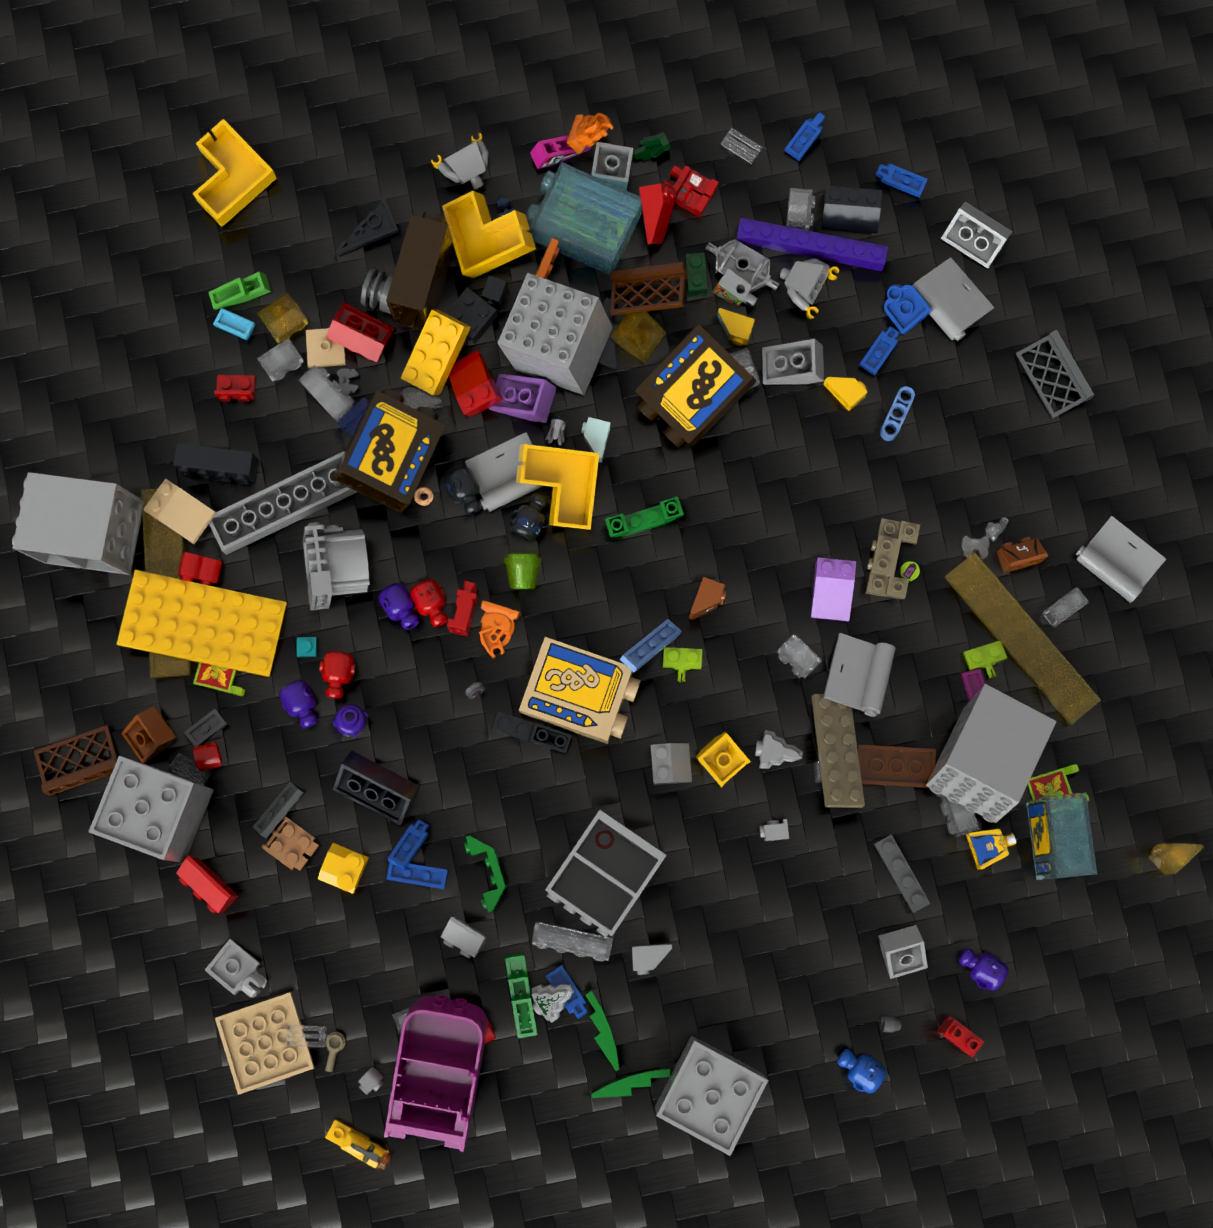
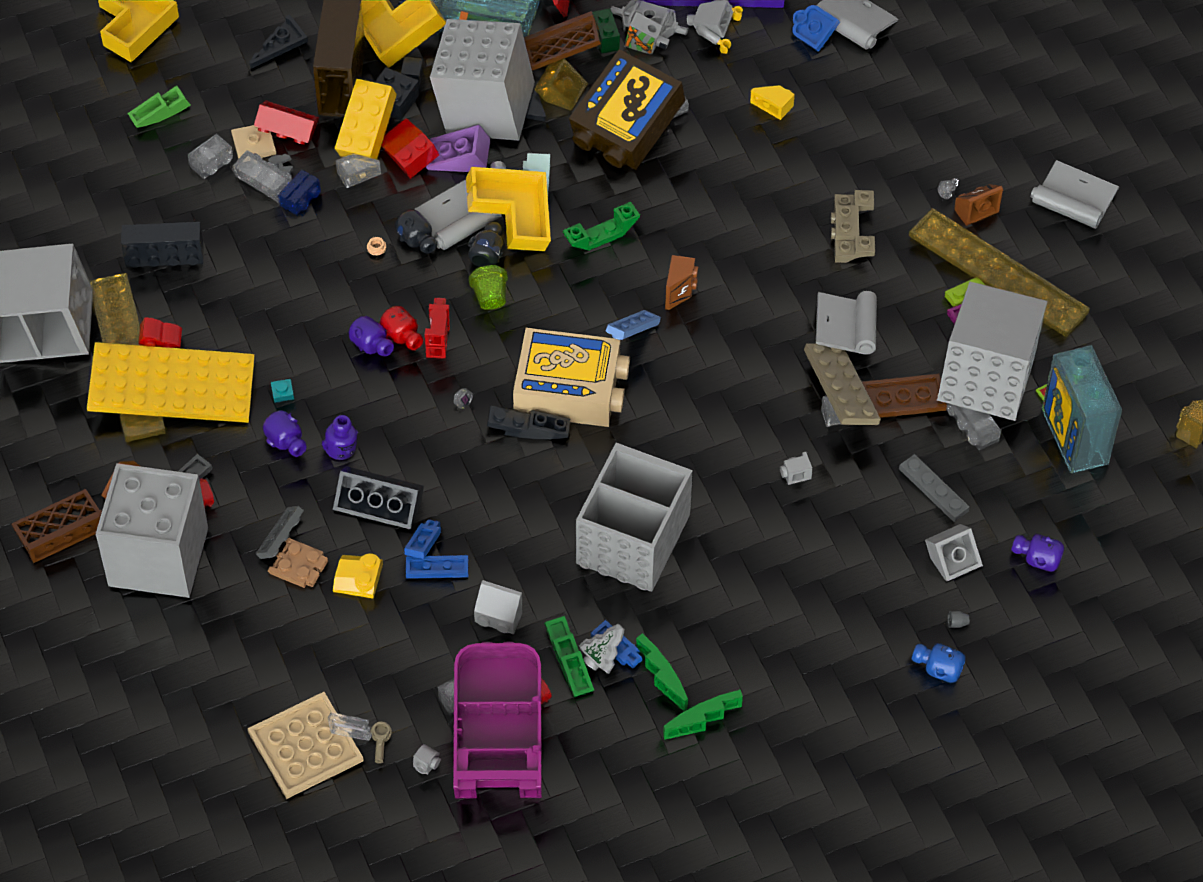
camera: 15 degrees left, 25 degrees down
tan slope [143,478,216,544] -> none
slope [176,855,238,914] -> none
flag [193,663,245,697] -> none
light grey plate [205,939,267,997] -> none
light grey brick [209,451,357,555] -> none
medium azure tile [213,308,256,341] -> none
red bracket [214,375,256,402] -> none
clear yellow slope [257,293,309,343] -> none
light grey hose [303,522,370,611] -> none
red piece [320,651,356,699] -> none
yellow plate [325,1119,391,1170] -> none
brick [332,389,446,513] -> none
dark grey wheel [361,268,394,314] -> none
green slope [464,836,506,913] -> none
orange piece [479,600,521,658] -> none
clear plate [532,922,613,961] -> none
light grey slope [632,944,672,975] -> none
light grey slope [650,743,692,785] -> none
light grey container [655,1035,768,1156] -> none
lime plate [663,647,702,682] -> none
yellow slope [696,732,750,787] -> none
yellow slope [717,308,755,346] -> none
light grey rock [755,730,803,769] -> none
light grey slope [762,339,824,385] -> none
clear brick [777,634,822,678] -> none
slope [811,558,856,622] -> none
blue hinge [859,326,900,376] -> none
medium blue beam [880,386,915,441] -> none
lime tile [900,561,920,581] -> none
red hips [937,1015,984,1058] -> none
clear piece [961,536,989,559] -> none
torso [966,829,1016,870] -> none
dark grey fence [1016,330,1094,419] -> none
clear brick [1042,587,1089,627] -> none

